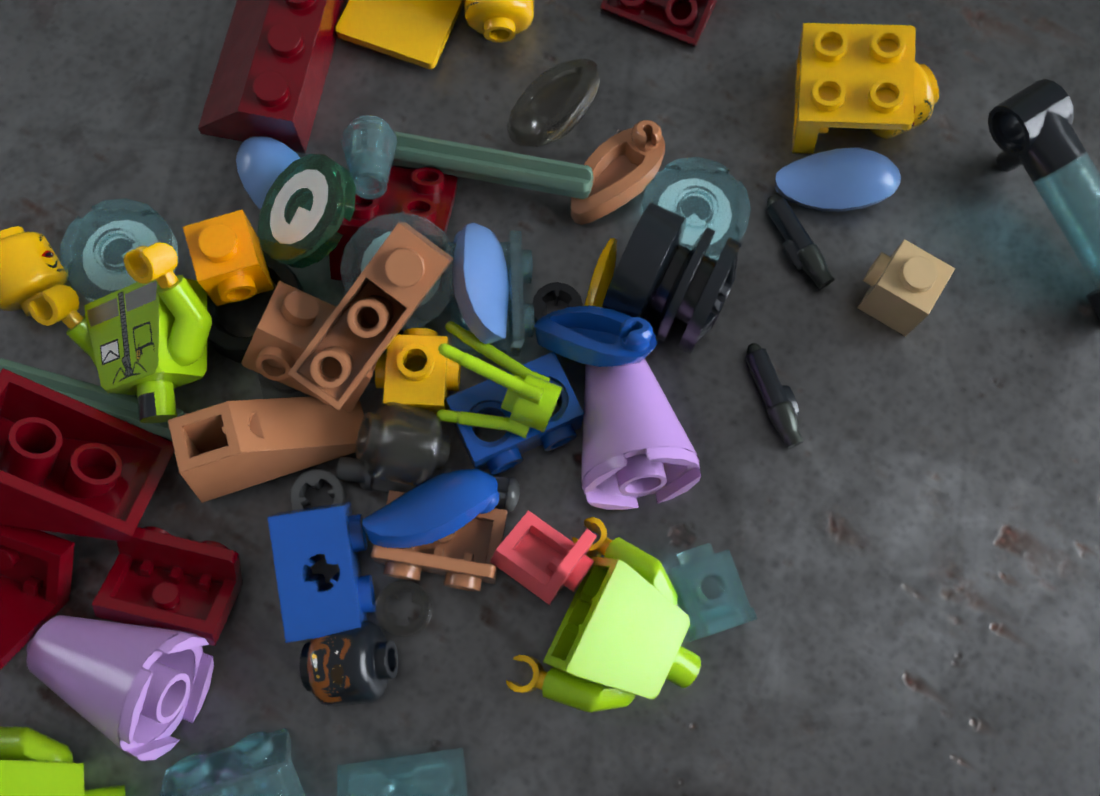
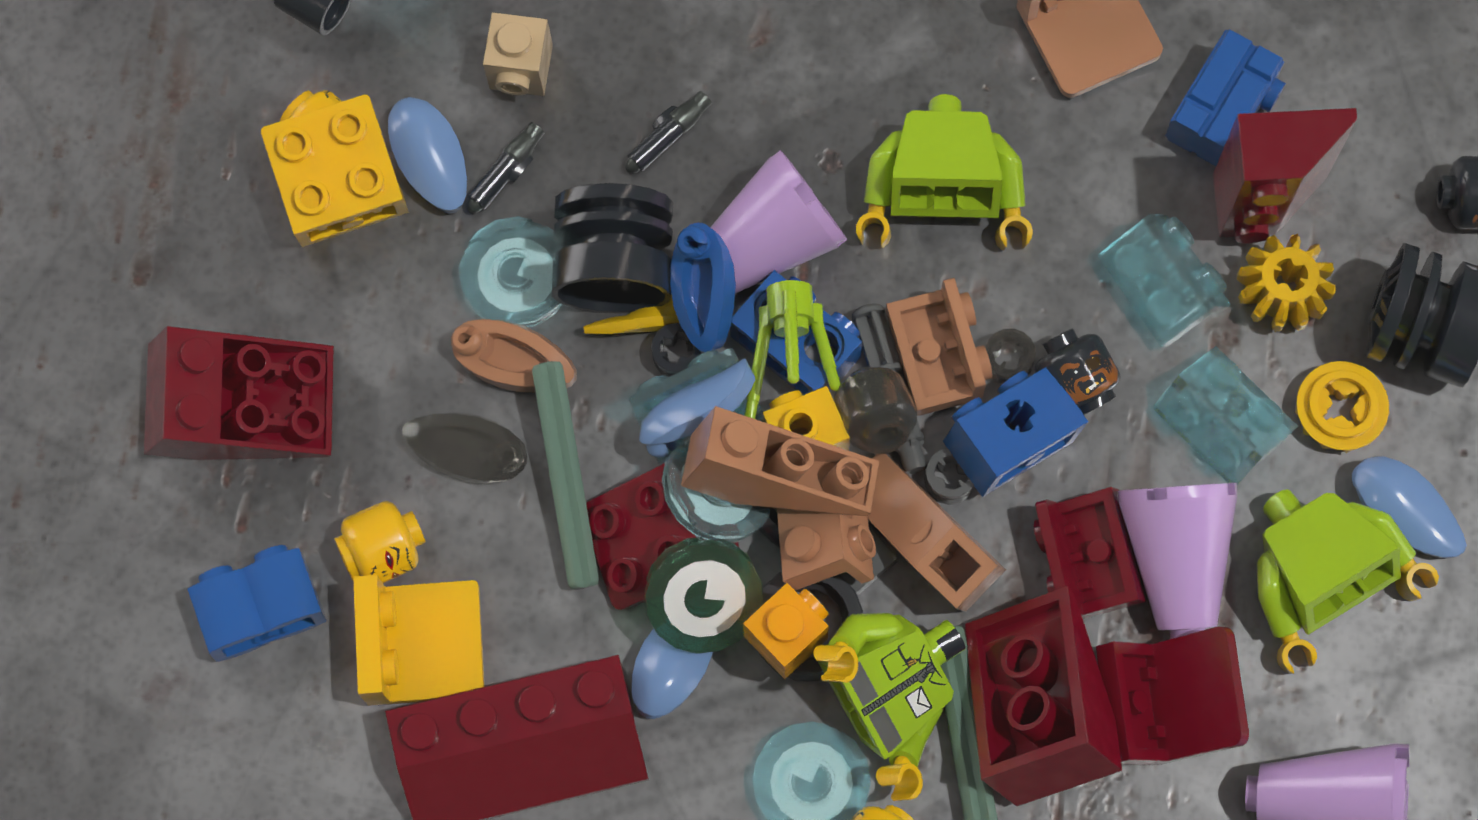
camera: 105 degrees left, 0 degrees up
clear light blue cone [341,115,398,199] -> none
blue arm [362,469,499,548] -> none
coral bracket [490,510,597,605] -> none
clear light blue brick [667,543,757,642] -> none

